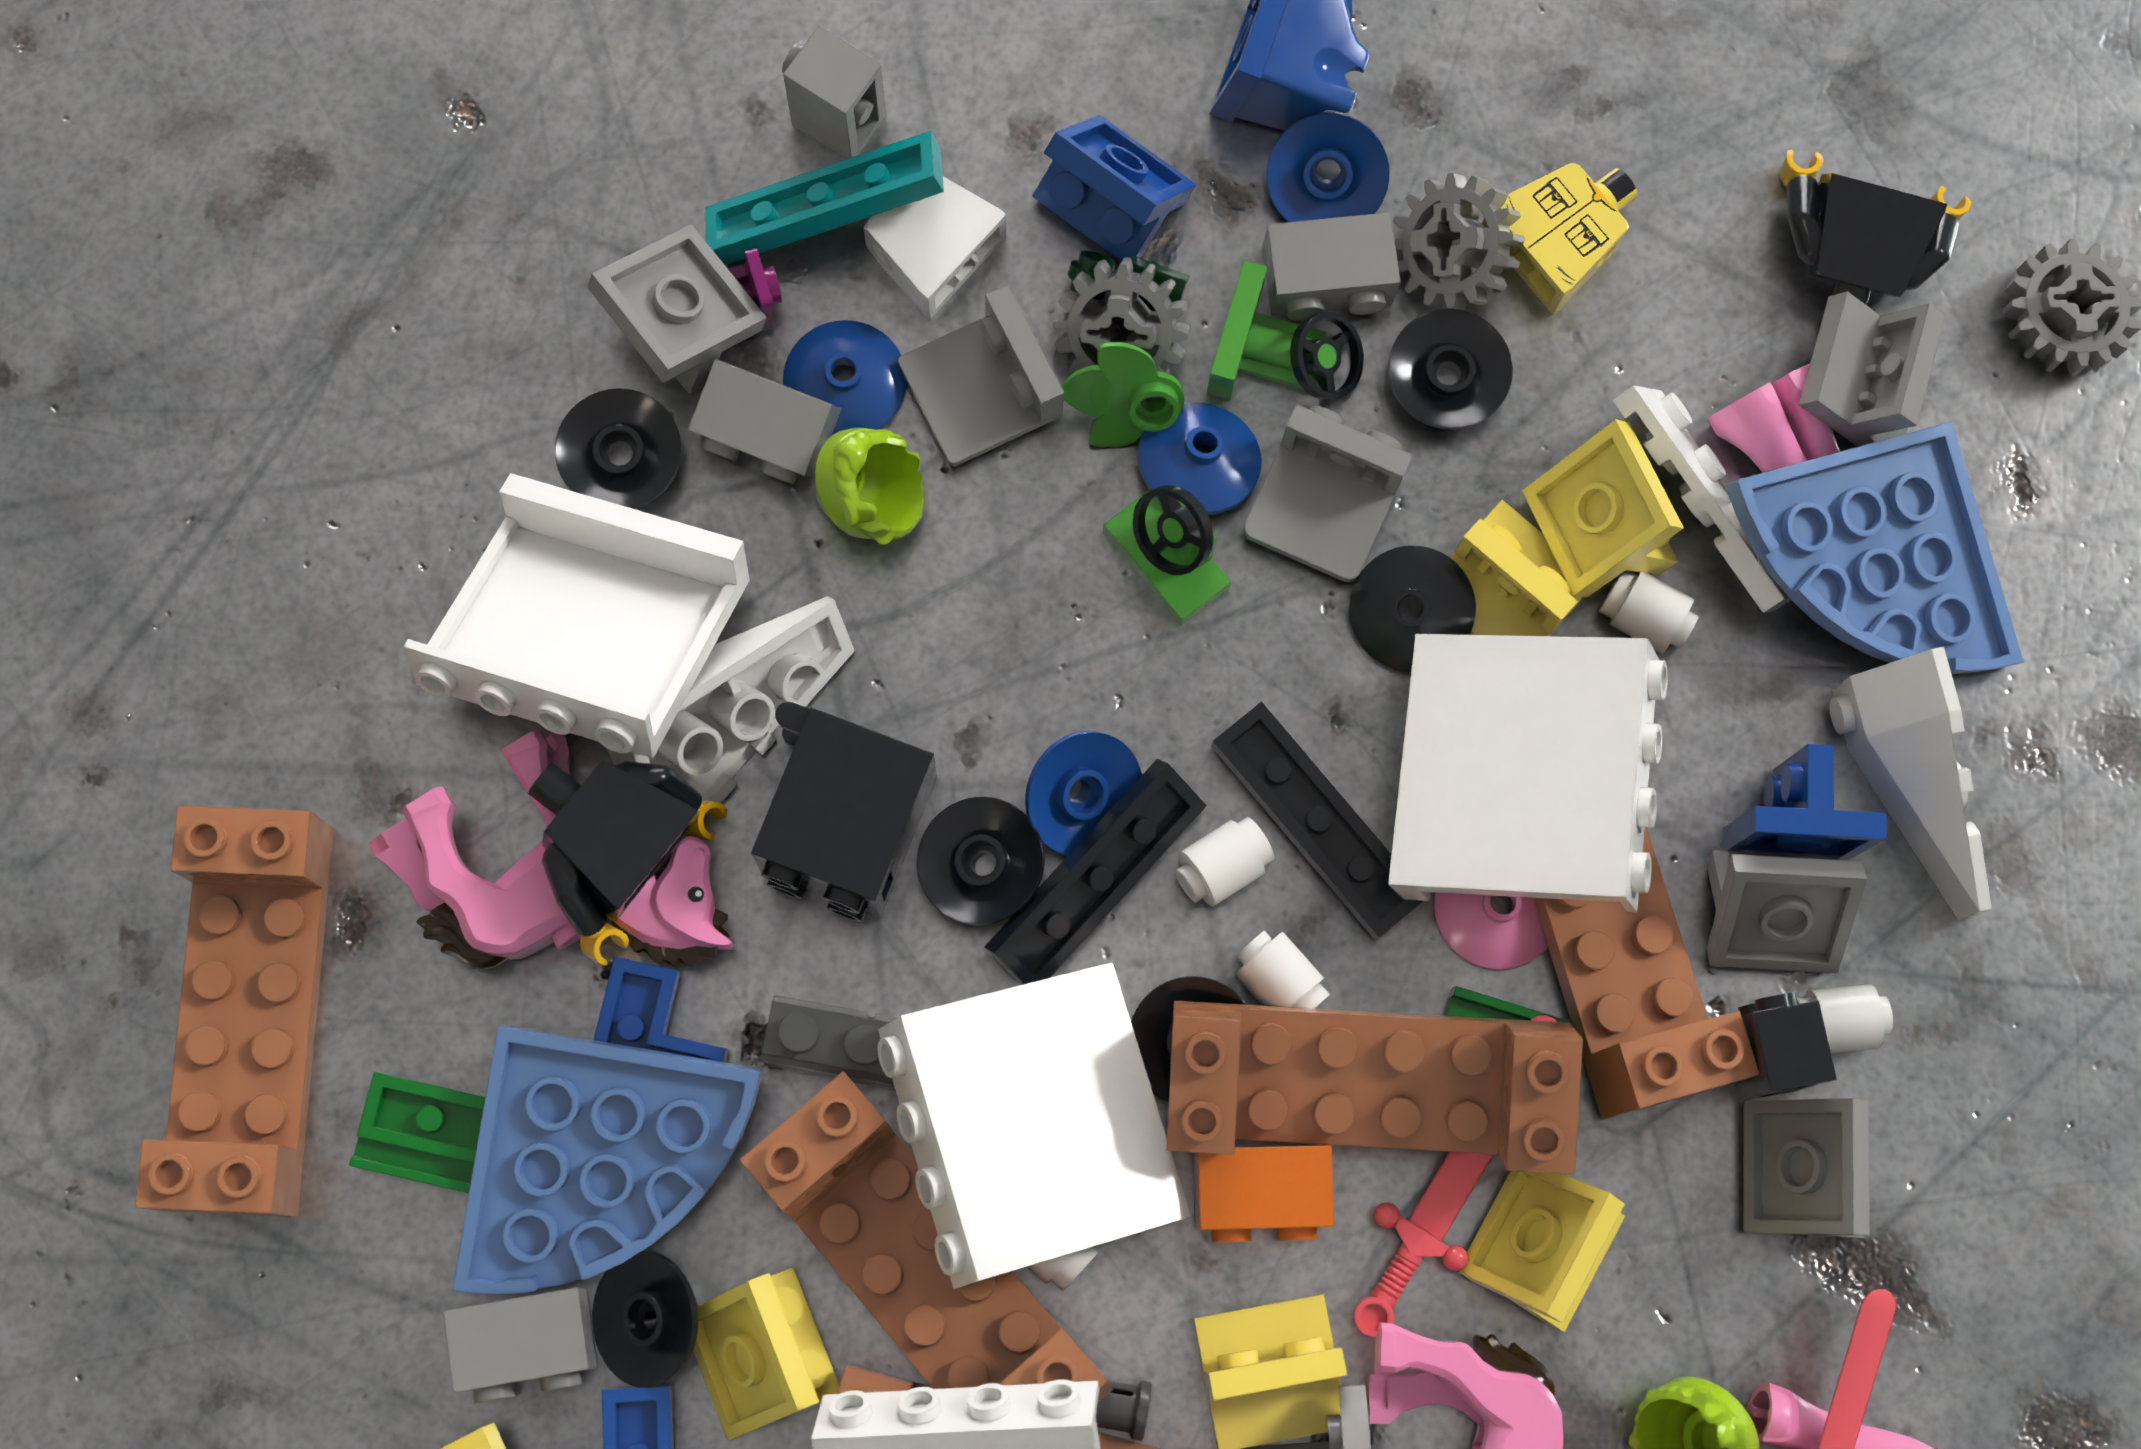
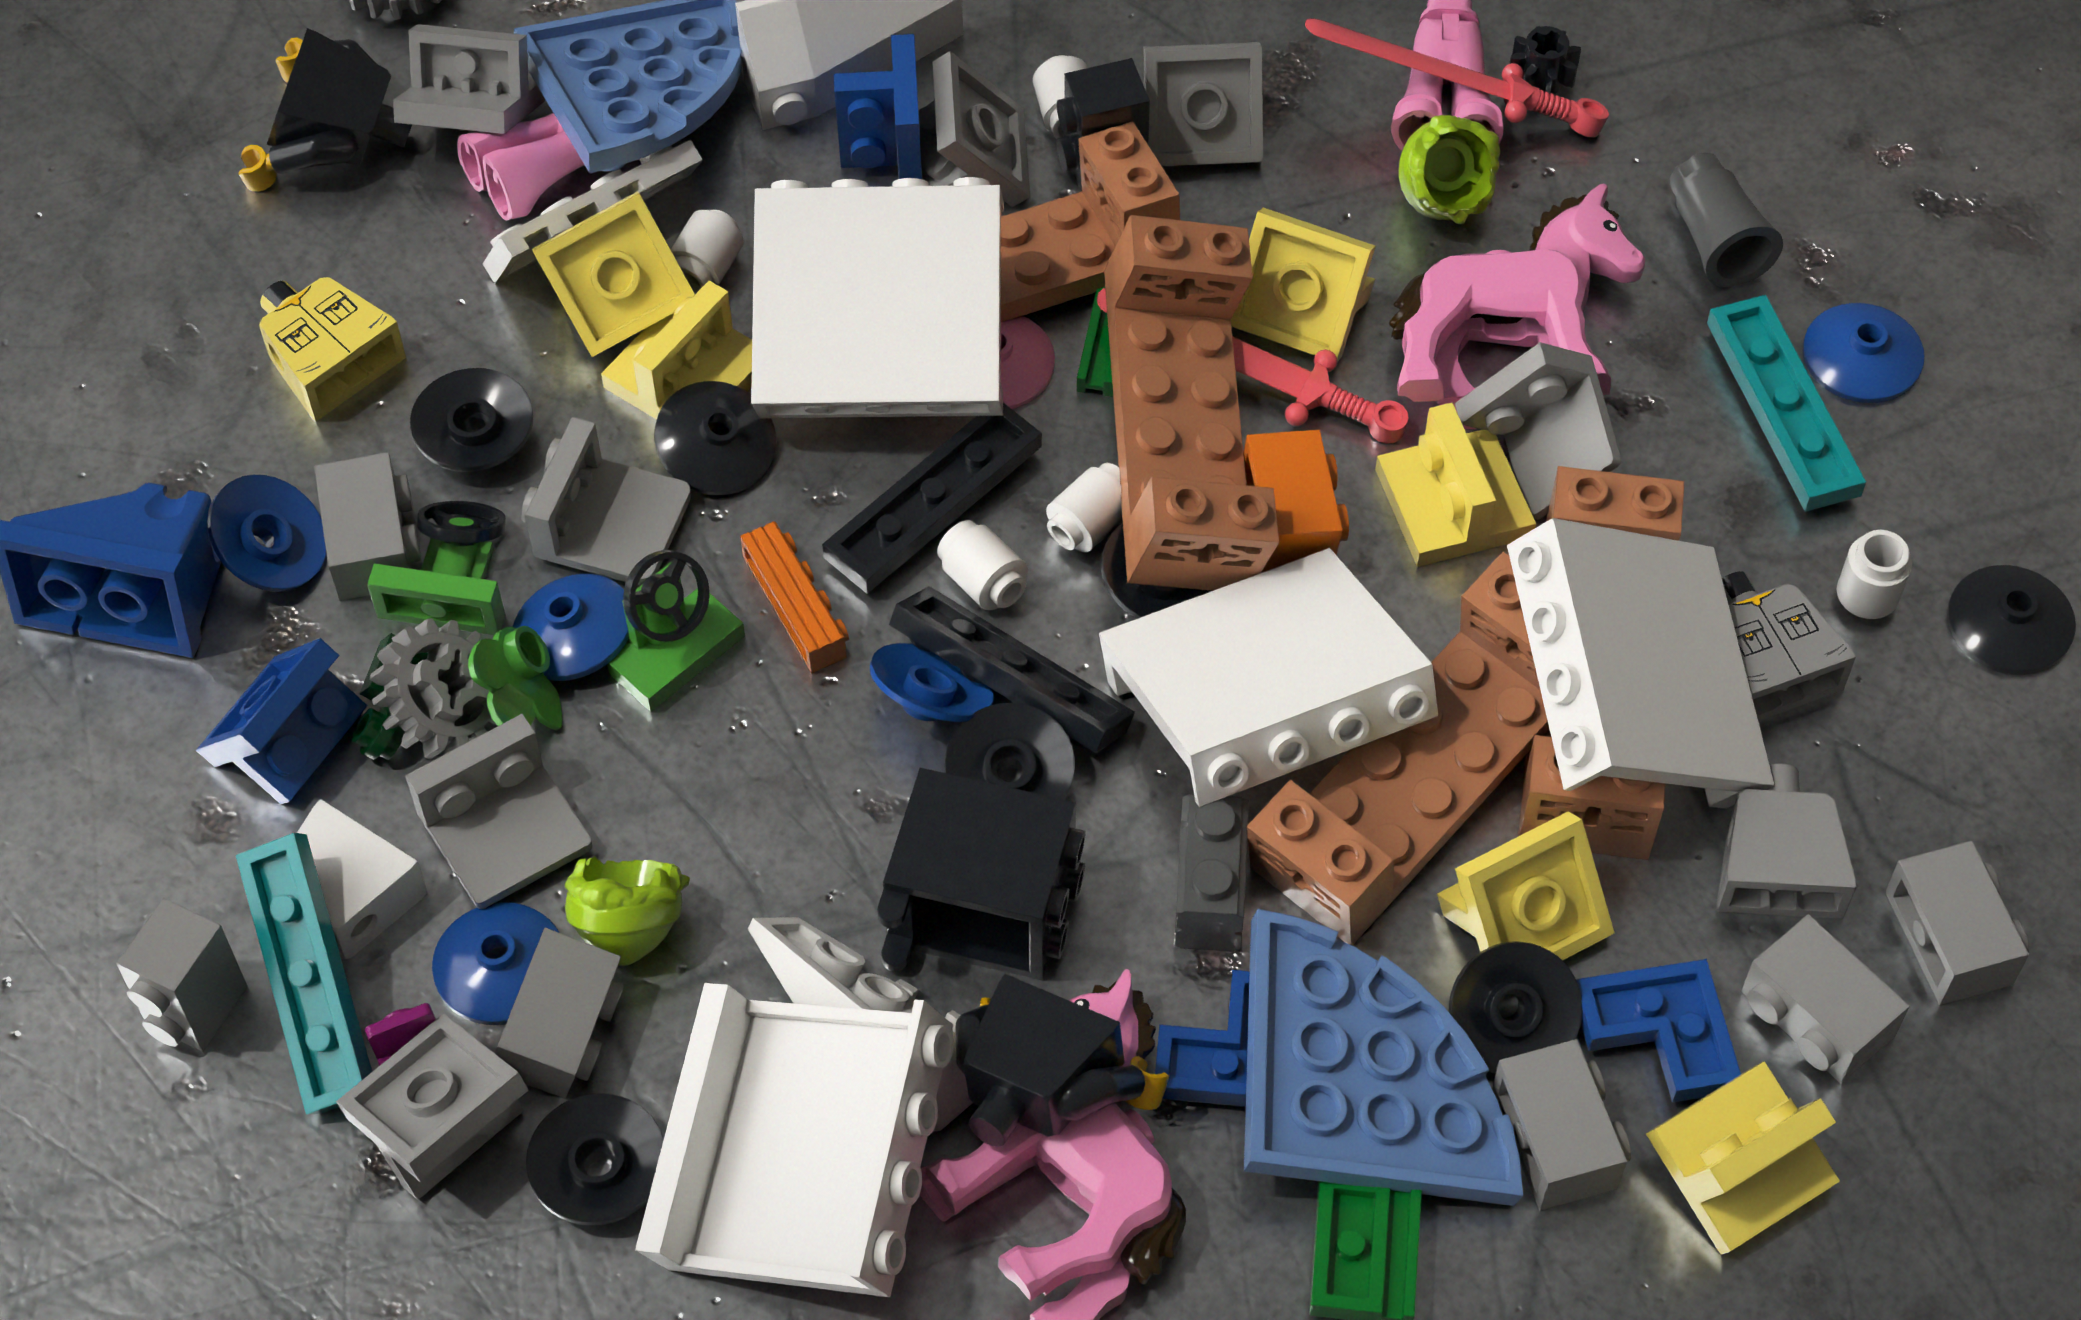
camera: 90 degrees left, 20 degrees down
light grey gear [1393,173,1524,311] -> none
none -> orange piece [740,521,849,674]

